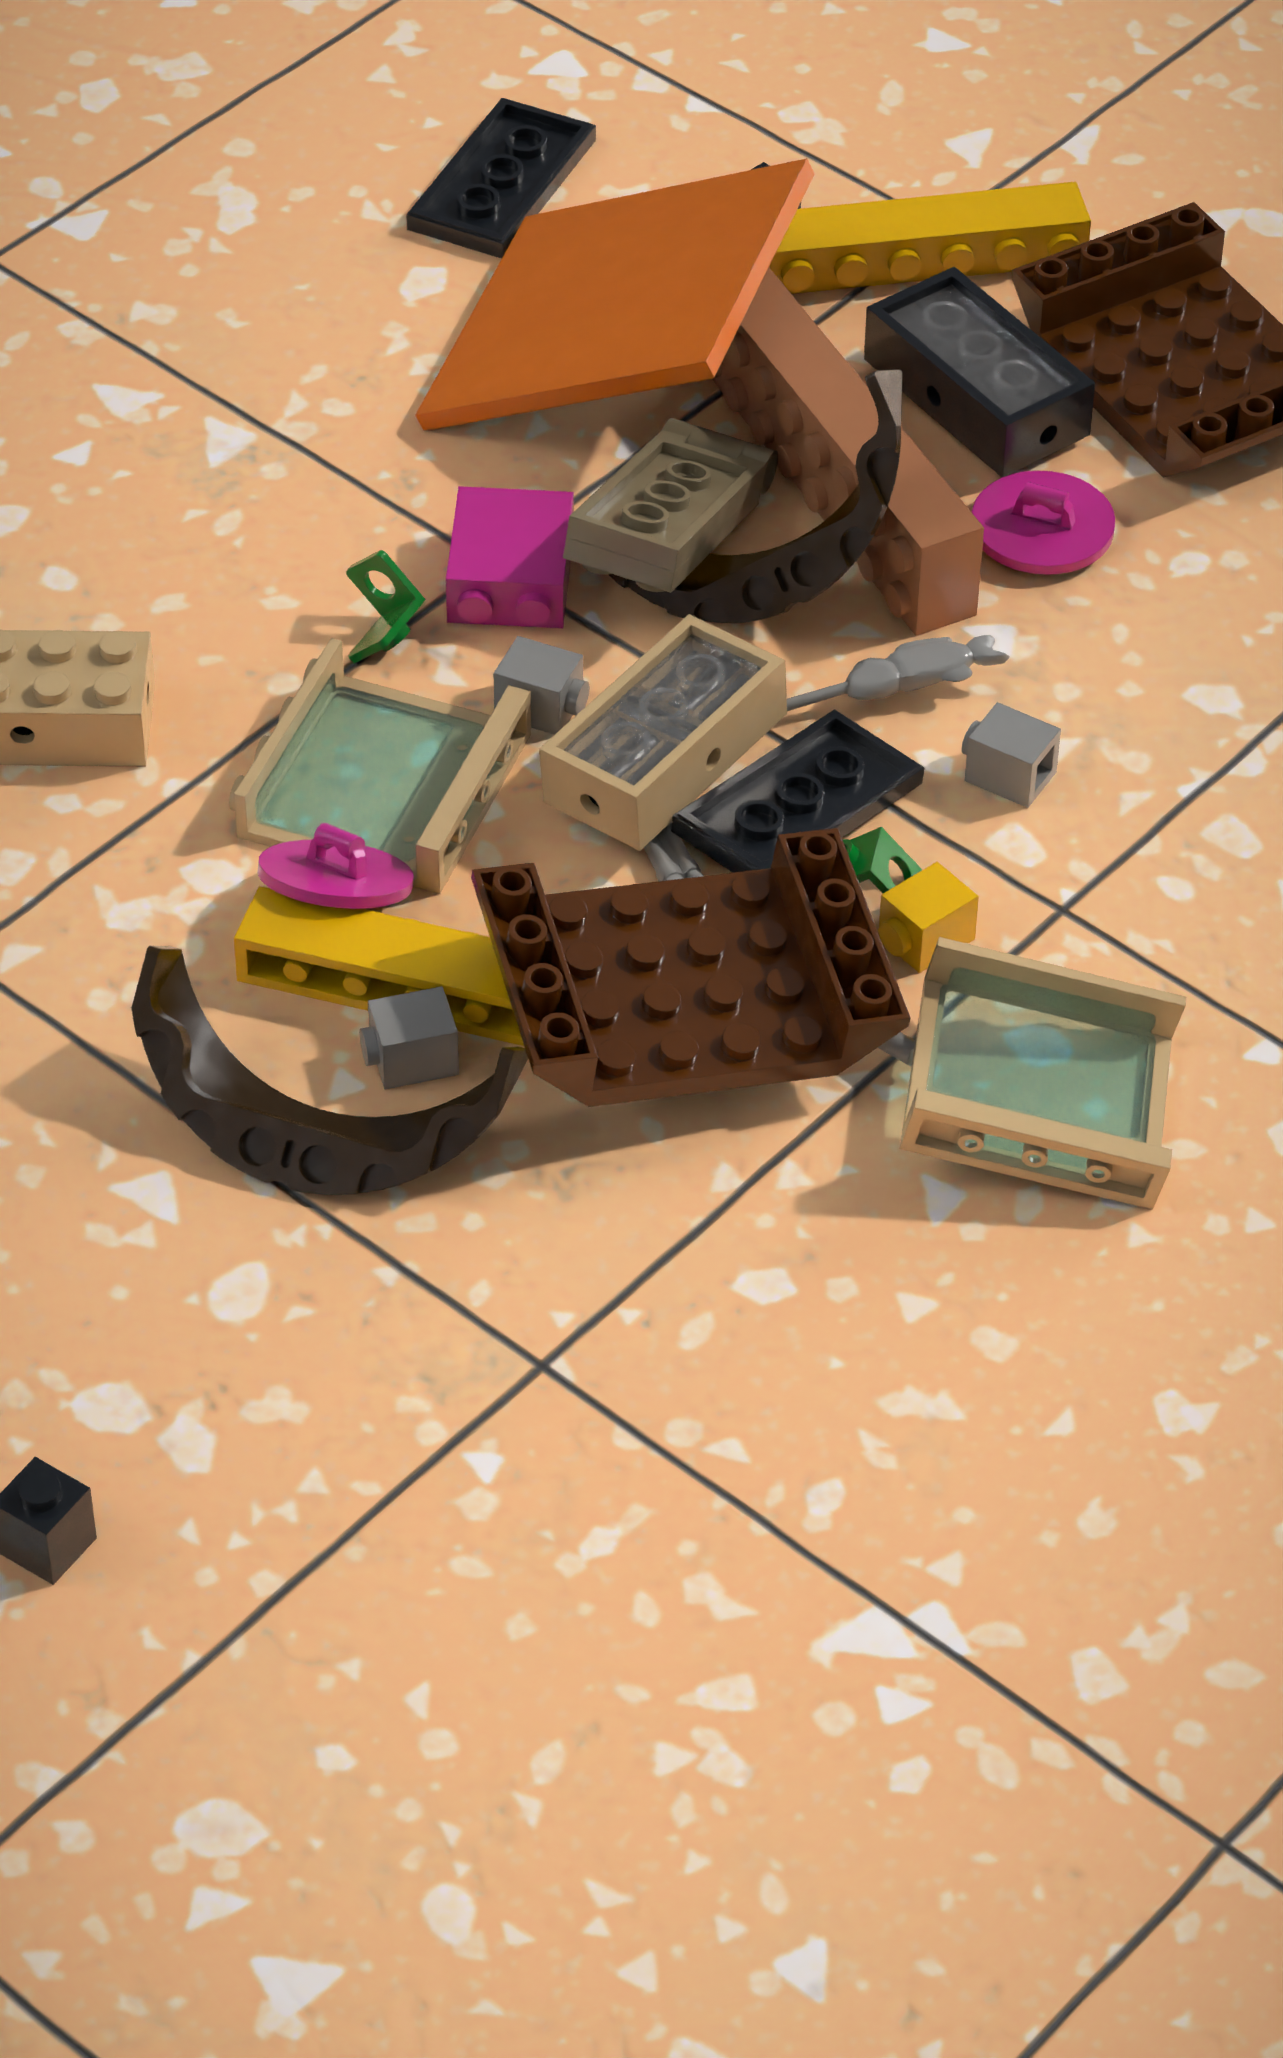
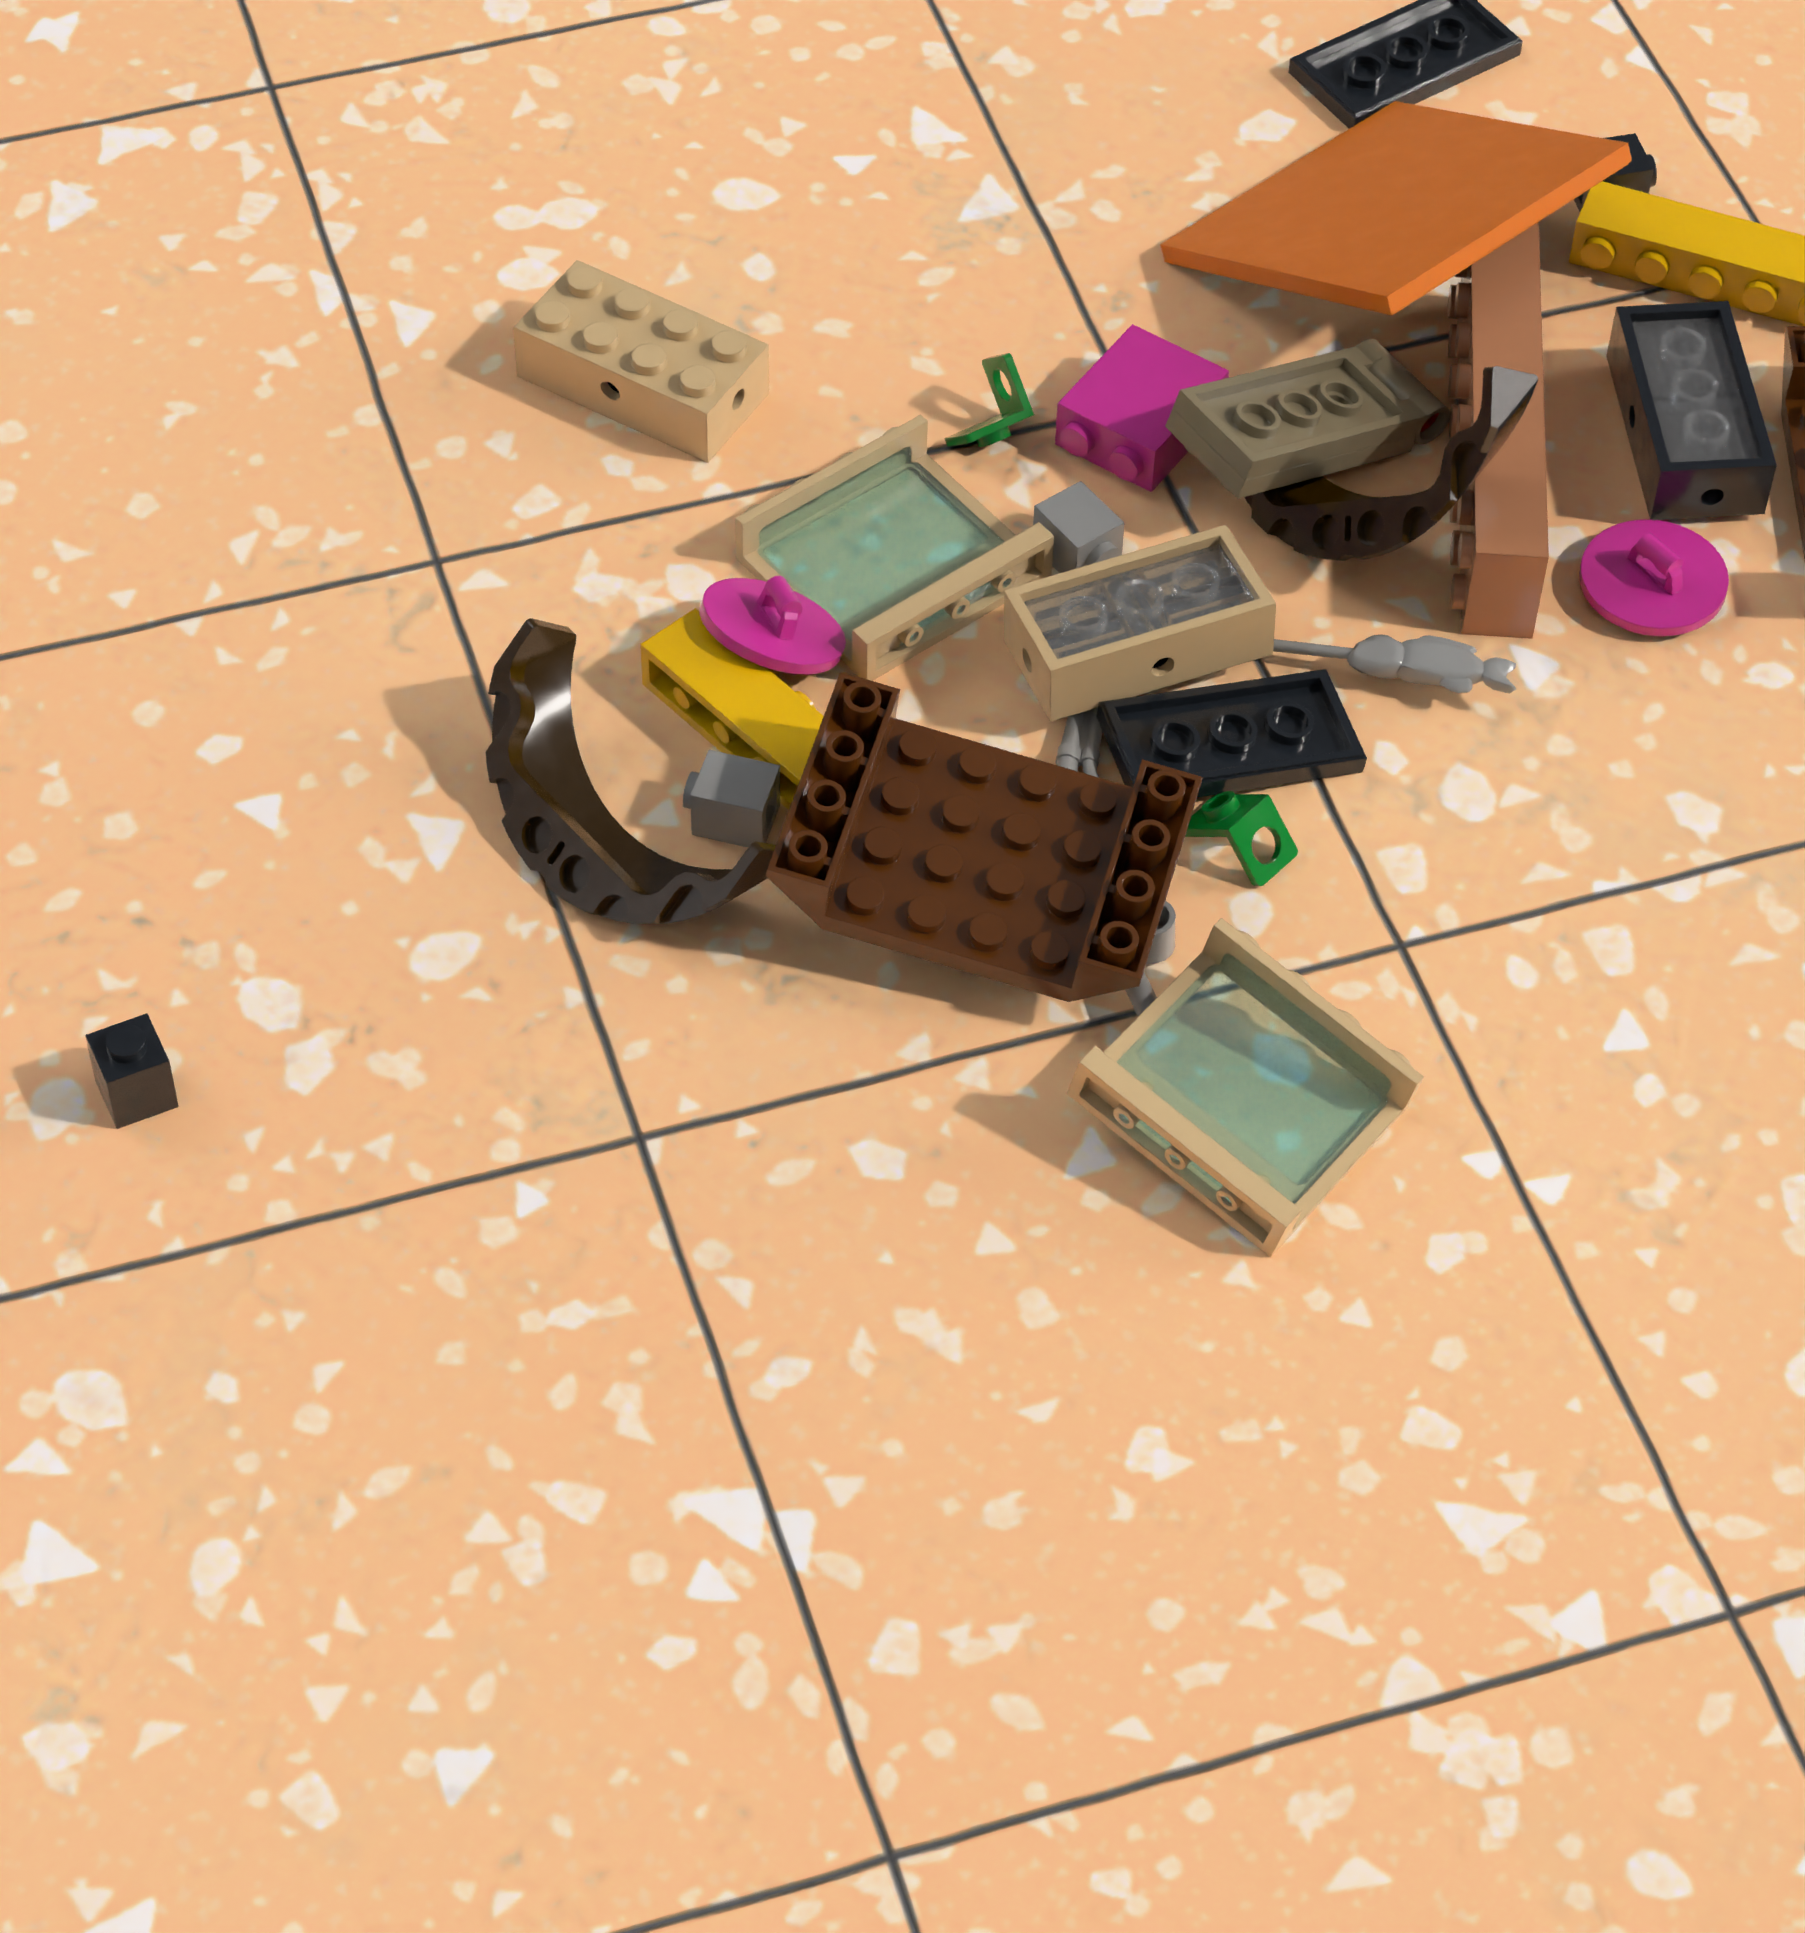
camera: 30 degrees right, 5 degrees up
yellow brick [878,861,979,973] -> none
light grey brick [961,702,1061,808] -> none

